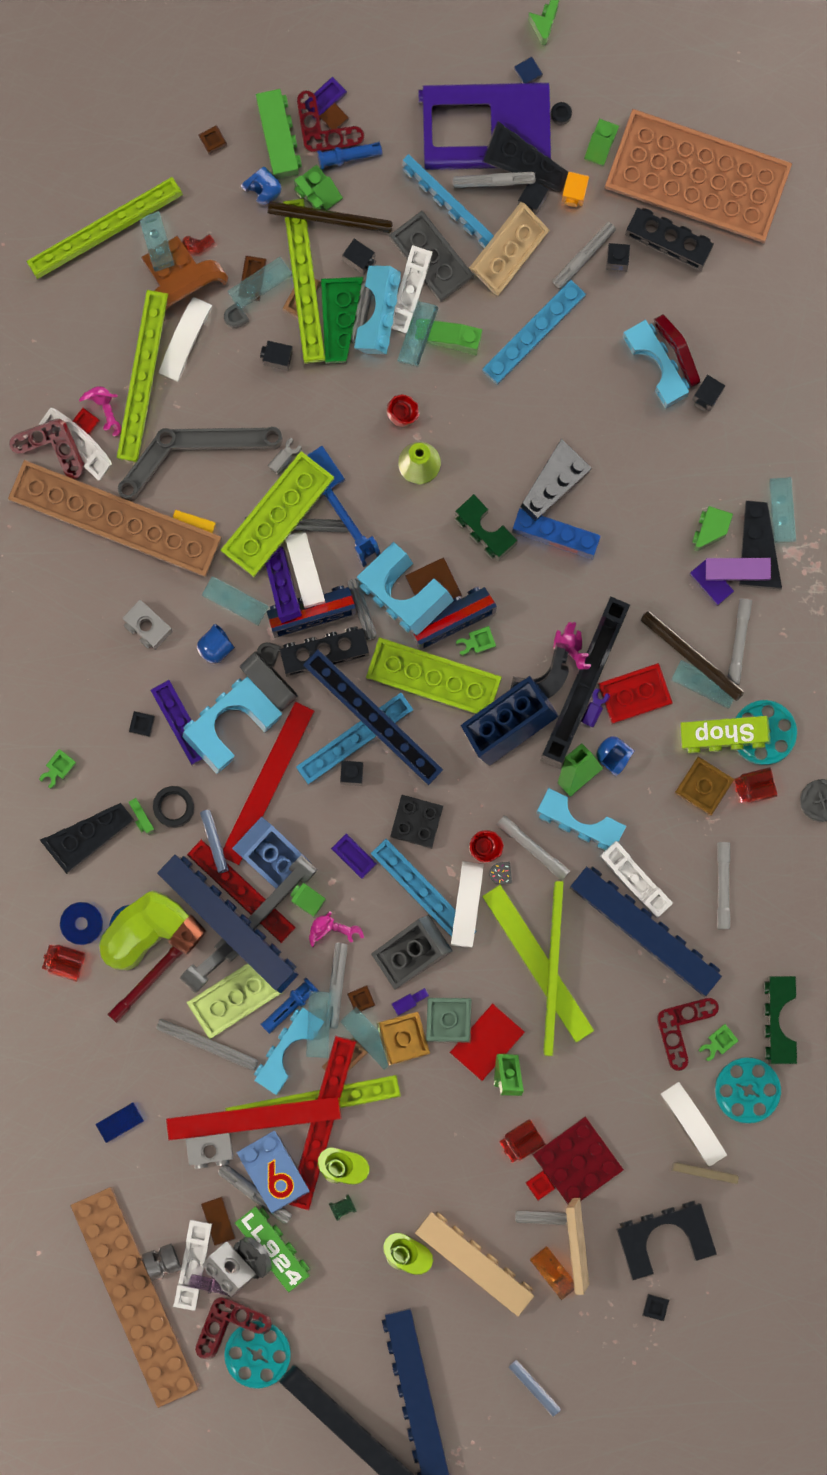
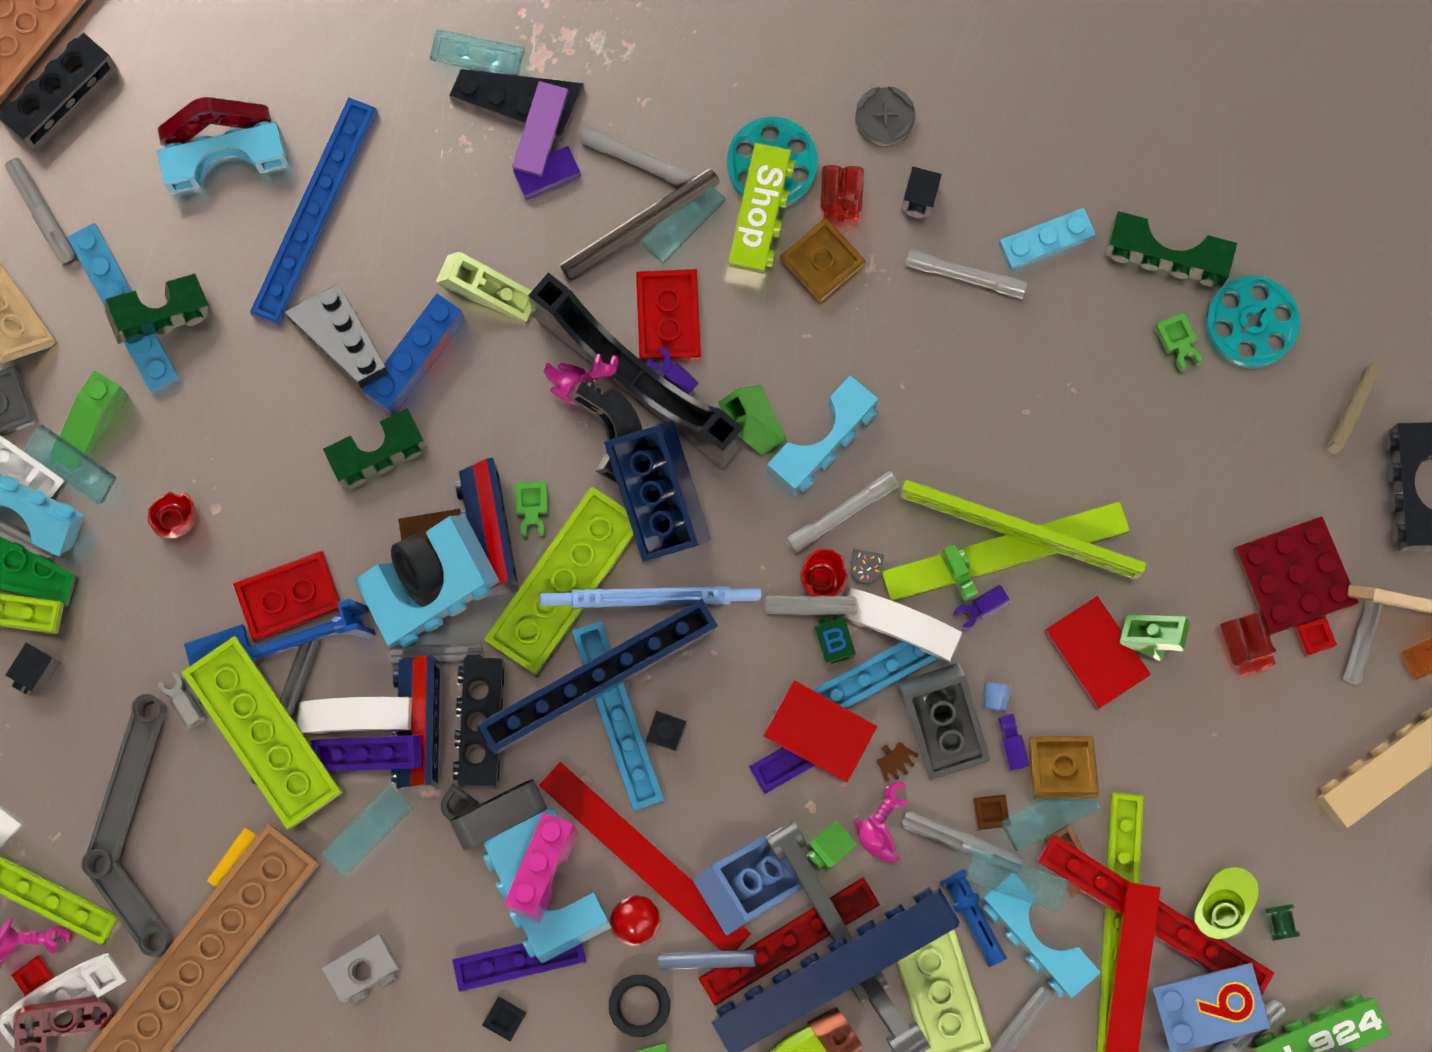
camera: 75 degrees left, 5 degrees down
blue helmet [197,624,235,664] -> none
lime piece [383,1233,433,1275] -> none
black brick [390,795,443,849] -> none
lime cone [398,442,441,485] -> none
sand green tile [426,998,472,1043] -> none
dark blue brick [569,866,722,997] -> none
blue helmet [596,736,635,776] -> none
white slope [600,841,673,918] -> none
black brick [606,243,630,272] -> none
dark red beam [657,998,719,1071] -> none
white slope [661,1082,727,1167] -> none
bright green slope [692,506,733,551] -> none
black brick [693,374,726,411] -> none
none -> dark green arch [105,274,209,344]
none -> red tile [233,551,341,643]
none -> blue tile [250,97,377,326]
none -> black tyre [391,534,444,598]
none -> yellowish green slope [435,252,532,322]
none -> dark pink arch [504,813,578,923]
none -> light blue axle [540,586,761,609]
none -> red hair [609,895,661,947]
none -> red tile [763,680,878,782]
none -> light grey axle [764,596,858,615]
none -> dark green brick [813,615,856,667]
none -> reddish brown piece [877,742,918,782]
none -> black brick [901,166,942,218]
none -> bright green plate [941,544,978,601]
none -> dark purple bar [953,585,1010,630]
none -> medium blue hose [984,683,1011,712]
none -> medium azure plate [999,208,1096,271]

